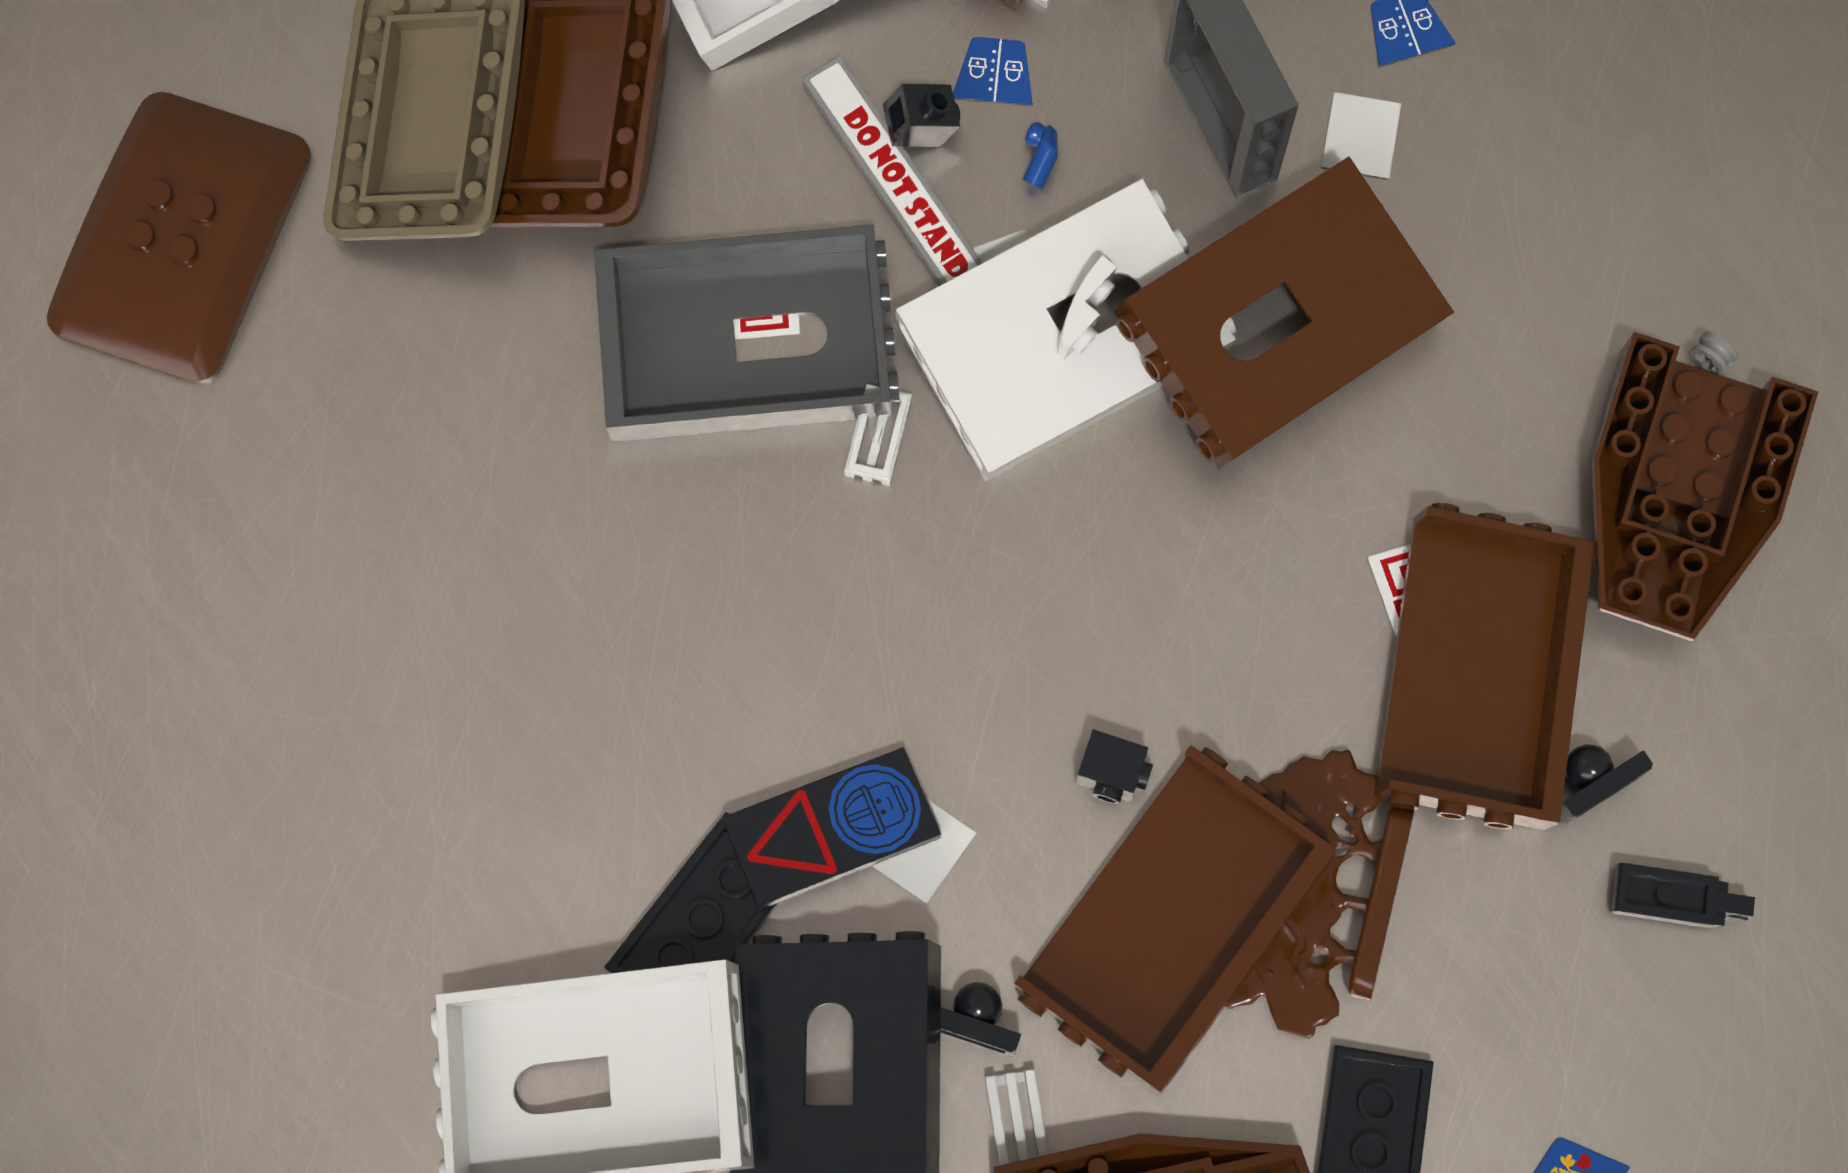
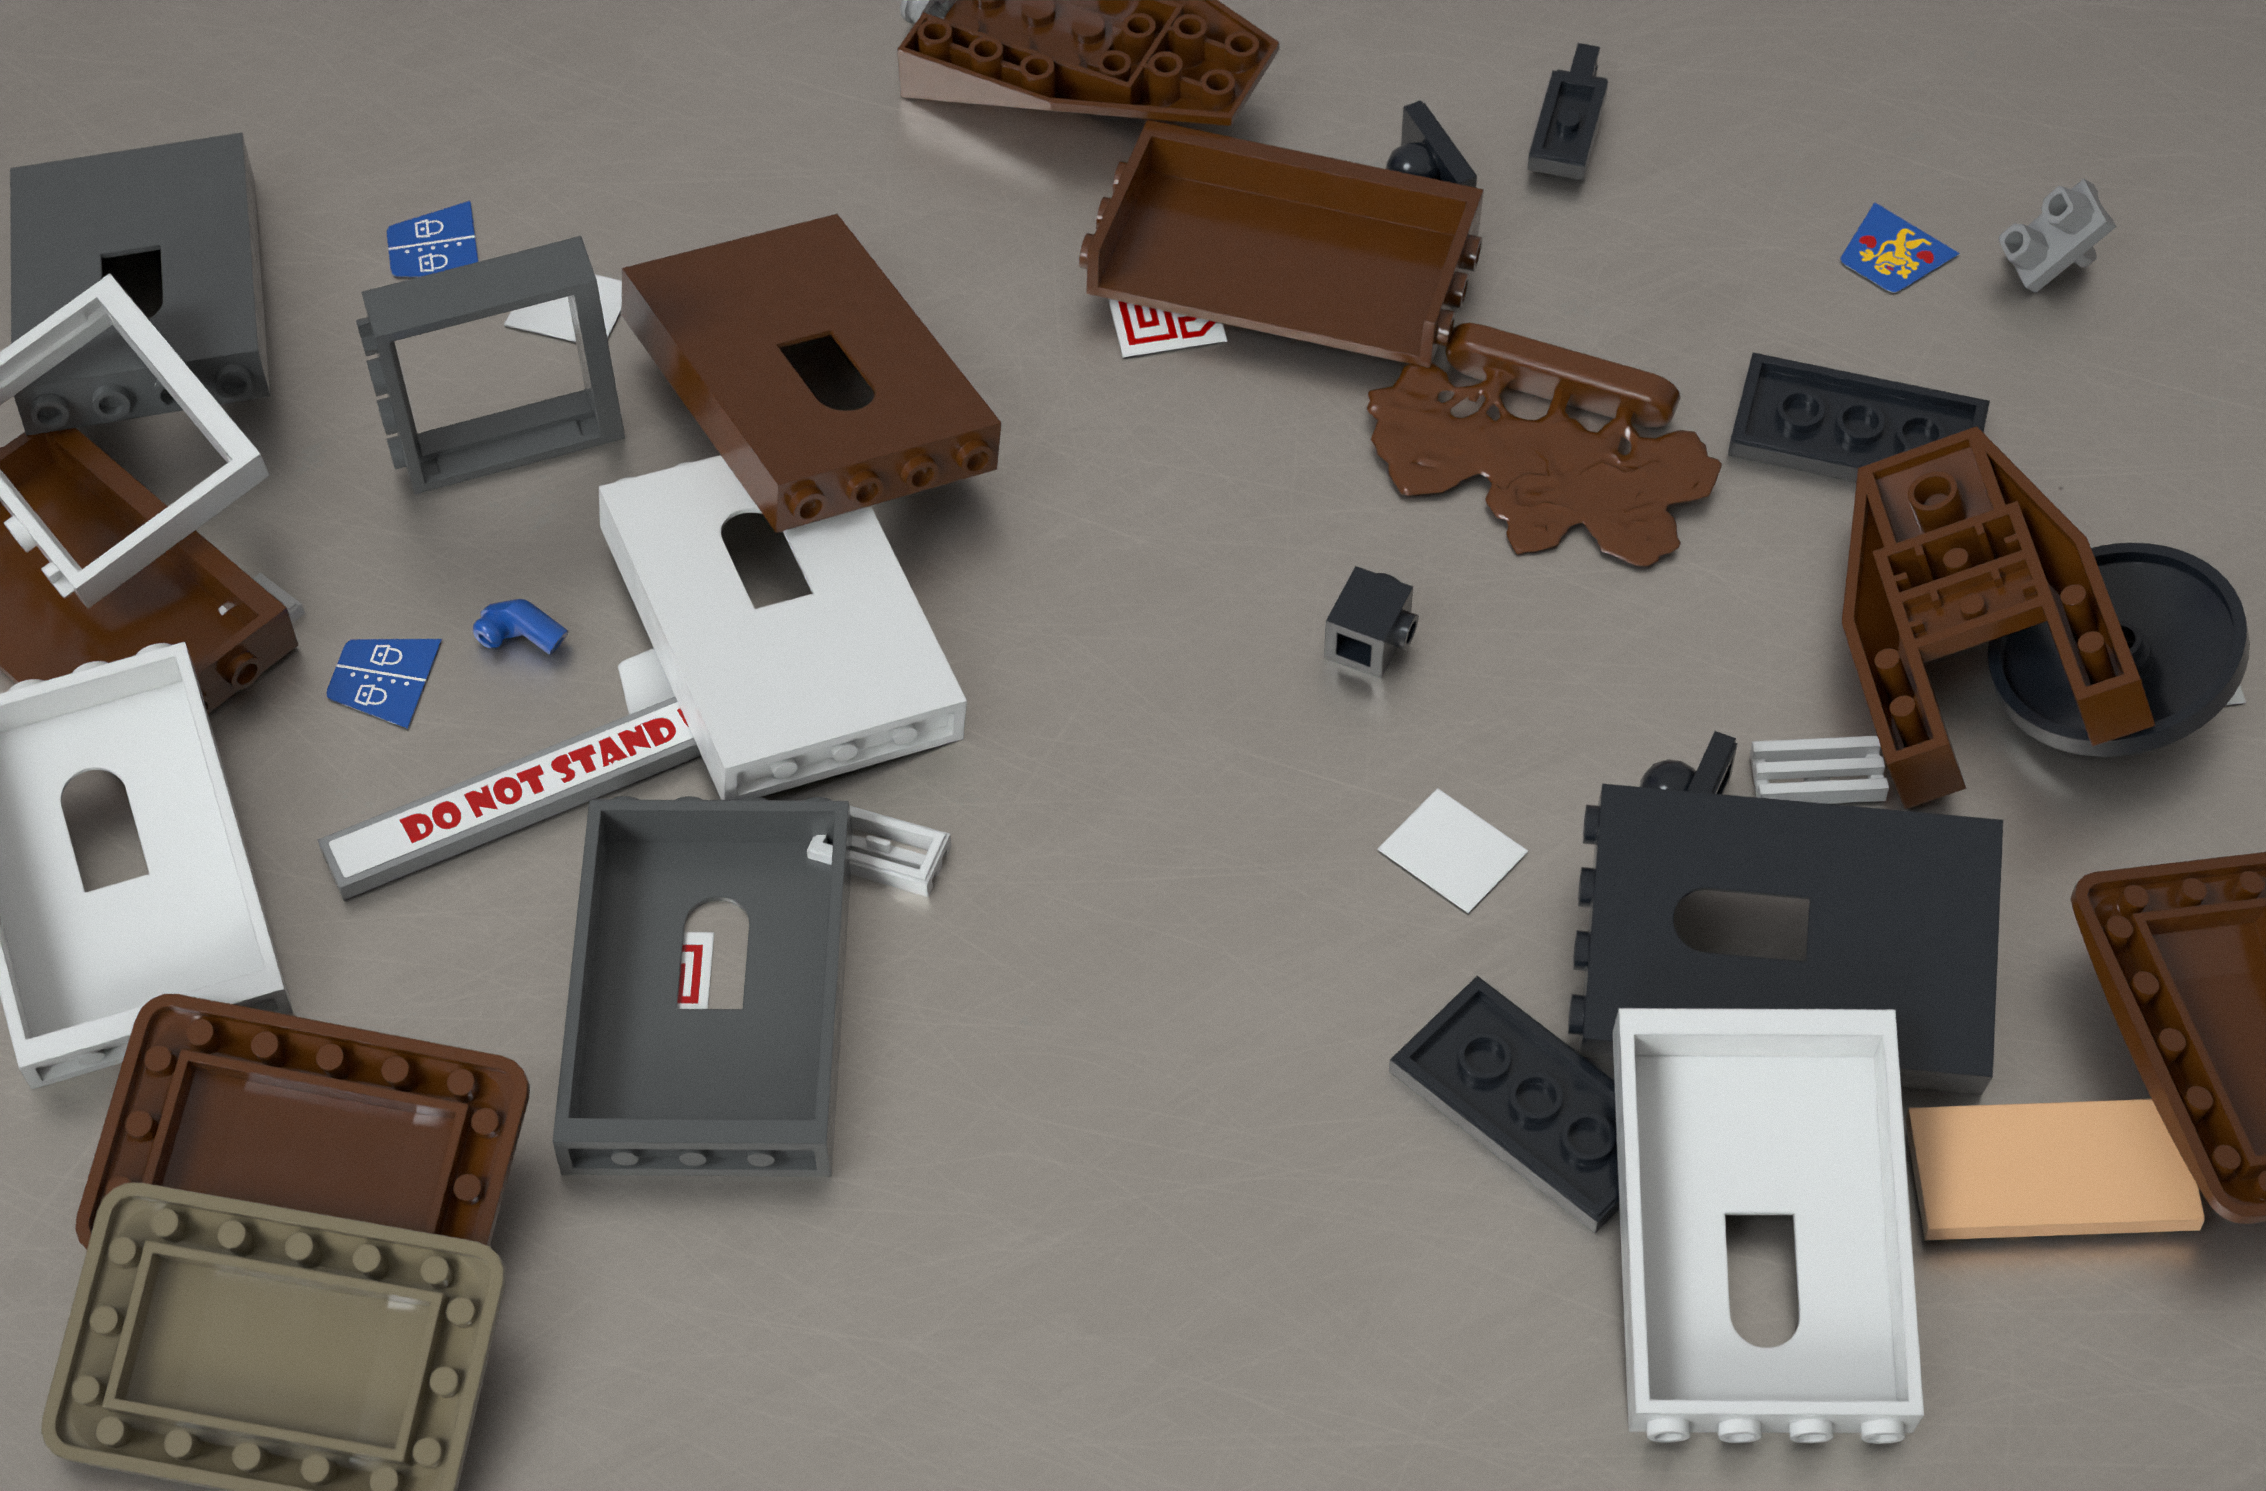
camera: 85 degrees left, 20 degrees down
black tile [722,747,941,910] -> none
black brick [883,83,960,147] -> none
reddish brown panel [1014,745,1337,1096] -> none
white slope [1057,255,1117,360] -> none

